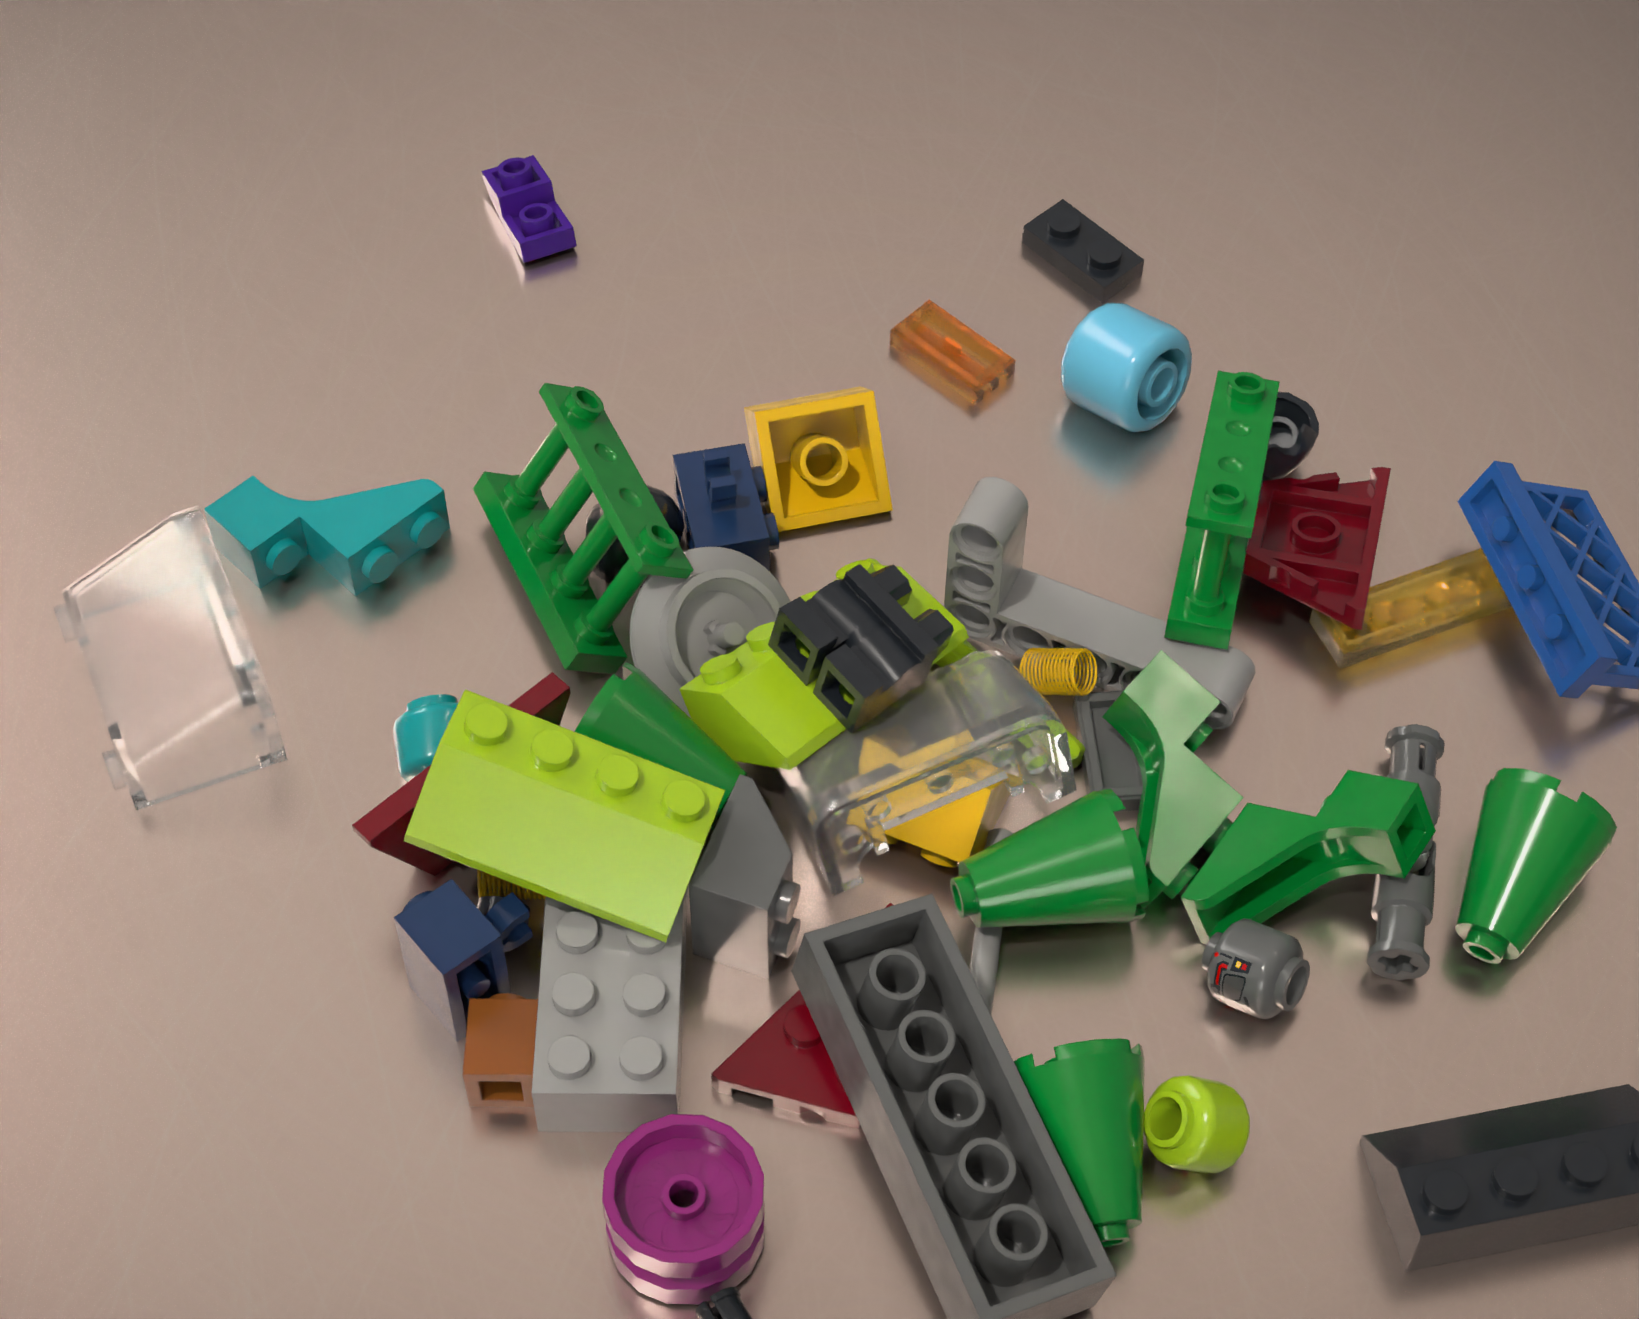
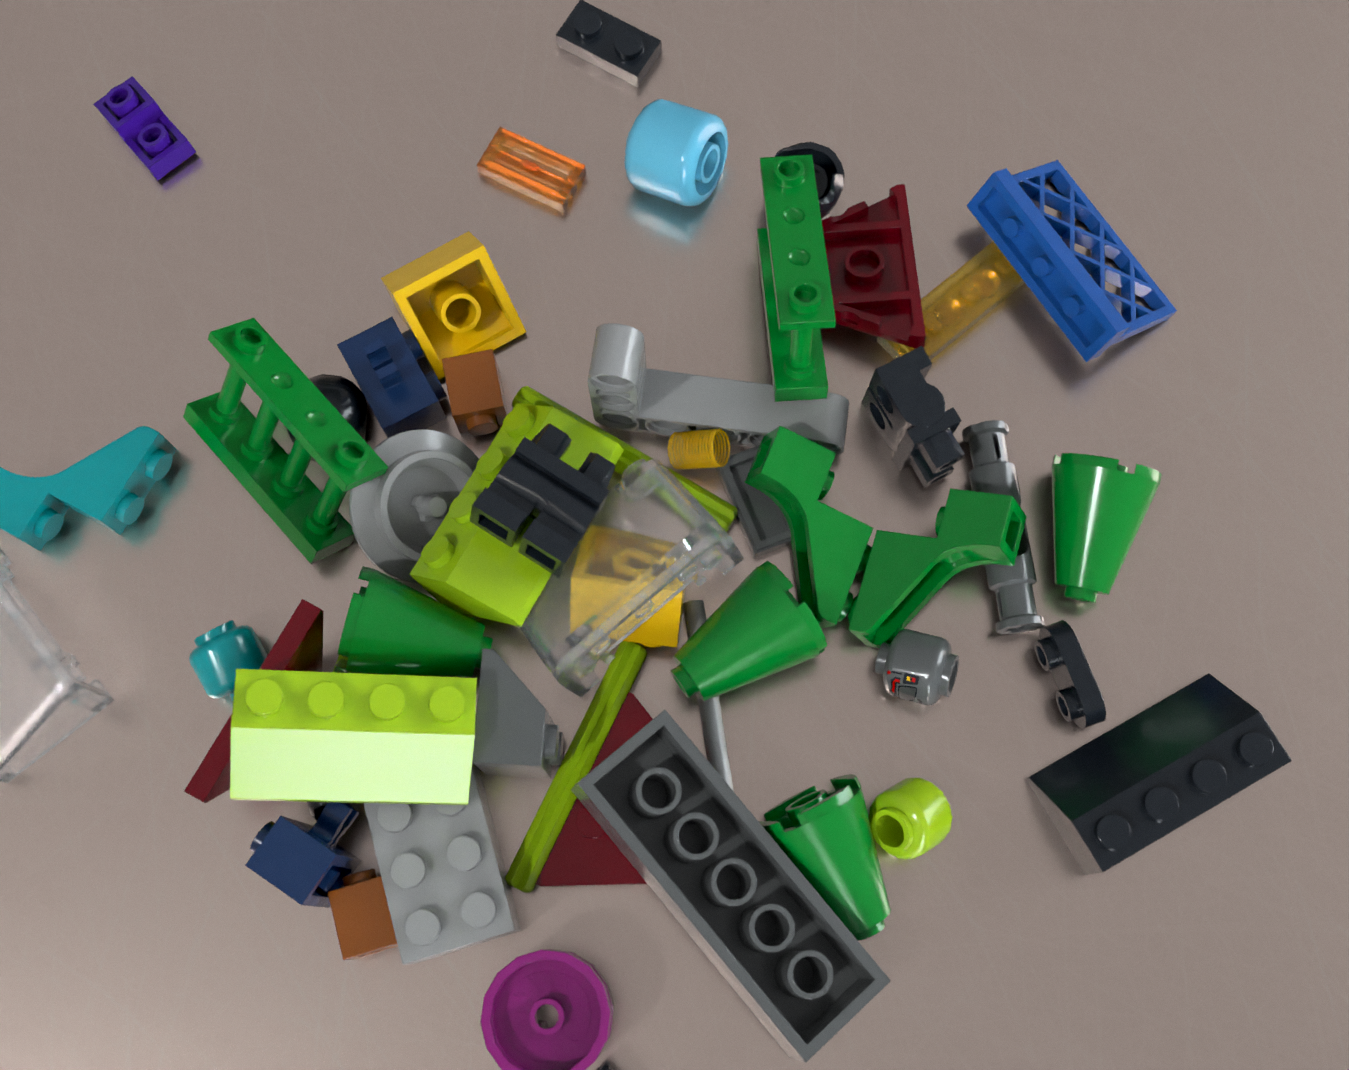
camera: 15 degrees left, 20 degrees up
none -> dark orange brick [442,349,508,435]
none -> lime axle [505,641,647,893]
none -> black hips [862,346,965,488]
none -> black plate [1034,620,1106,729]

